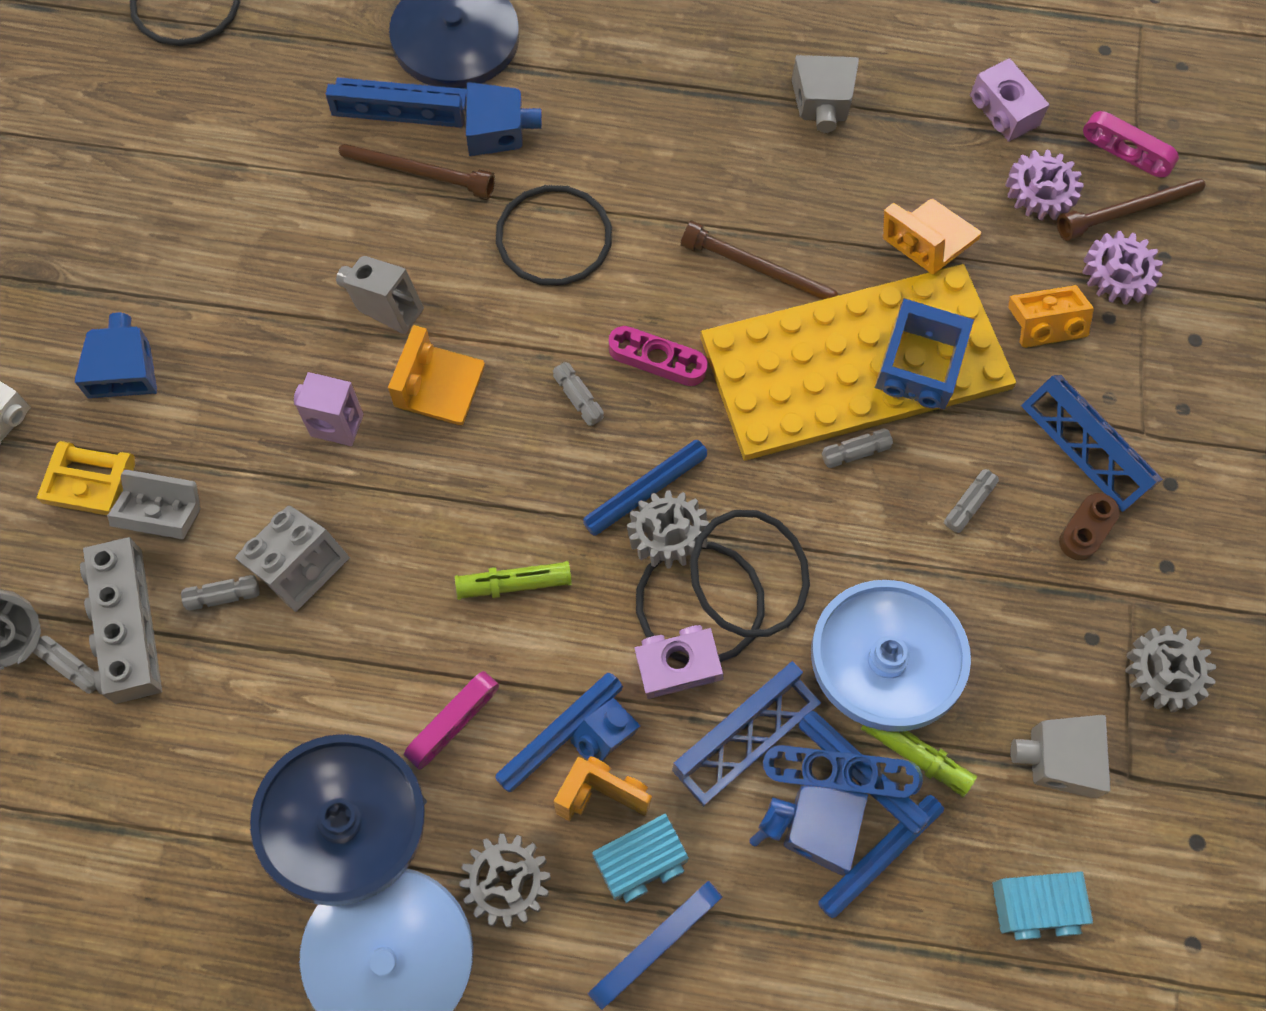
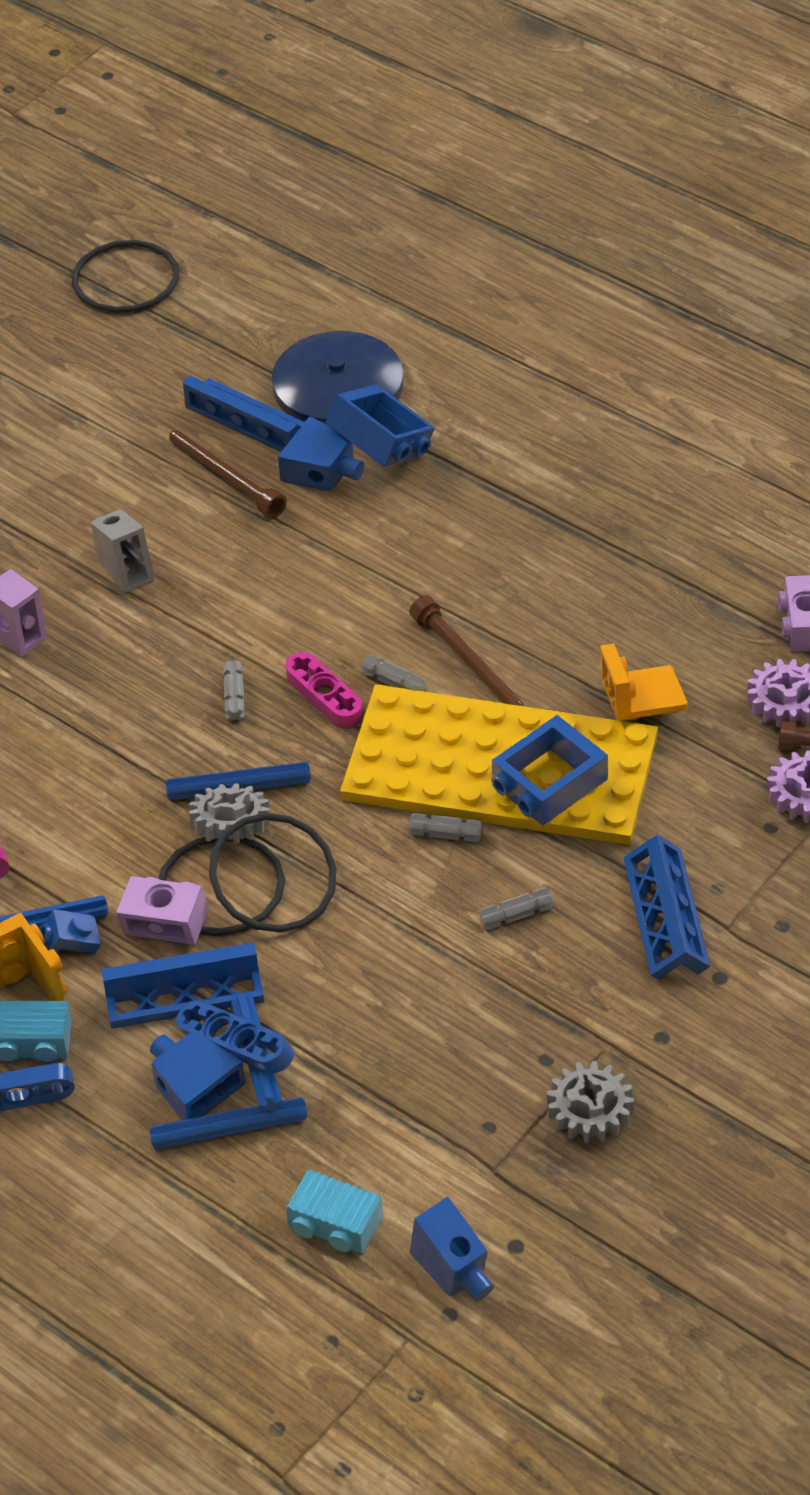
camera: 35 degrees right, 20 degrees down
light orange bracket [388,325,485,425] -> none
lime pin [455,561,572,600] -> none
black piece [496,185,612,286] -> none
blue hand [750,807,791,846] -> none
light grey torso [792,55,859,133] -> none
light blue dish [811,580,971,732] -> none
lime pin [860,725,977,797] -> none
light orange bracket [1008,285,1094,348] -> none
light grey torso [1011,715,1110,798] -> none
reddish brown plate [1059,493,1119,560] -> none
none -> blue window [325,384,435,467]
none -> light grey axle [361,654,427,692]
none -> blue torso [410,1197,494,1302]

